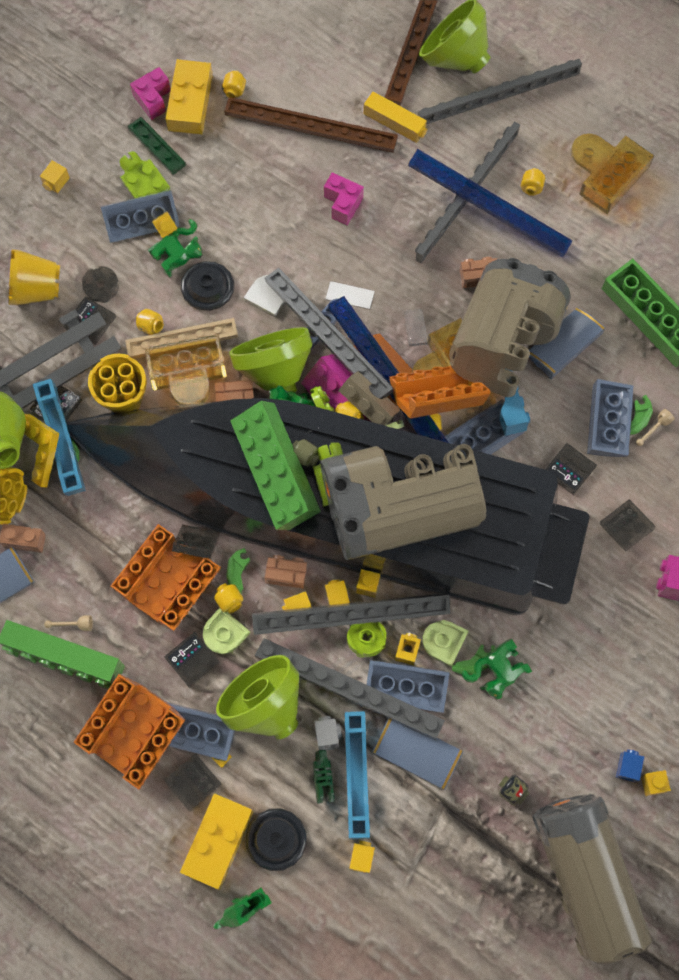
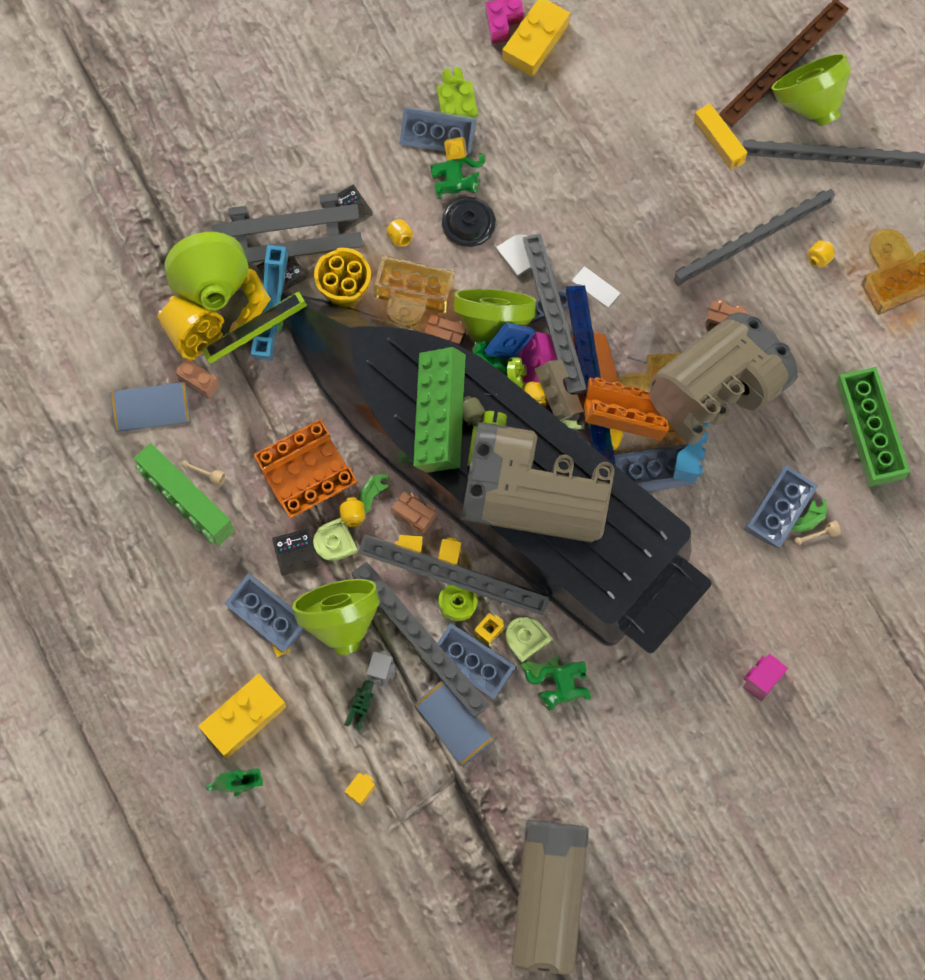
camera: 25 degrees right, 0 degrees up
yellow cone [8,249,60,306] -> none
yellow brick [40,160,70,194] -> none
orange slope [73,674,185,790] -> none
clear smoke plate [82,266,119,303] -> none
tan plate [125,318,238,359] -> none
dark green tile [128,117,186,175] -> none
clear smoke plate [164,753,222,812] -> none
clear smoke plate [172,524,220,559] -> none
yellow head [222,71,246,98] -> none
reddish brown plate [224,97,398,153] -> none
black piece [246,808,307,871] -> none
dark pink brick [324,172,364,226] -> none
dark azure arch [345,711,370,840] -> none
yellow brick [356,569,380,598] -> none
clear blue plate [408,148,573,257] -> none
head [499,774,530,805] -> none
sand blue slope [529,307,606,379] -> none
clear smoke plate [545,443,597,495] -> none
clear smoke plate [600,499,656,552] -> none
blue brick [616,749,644,783] -> none
yellow brick [641,770,671,797] -> none
none -> tile [202,291,307,364]
none -> blue plate [485,323,535,359]

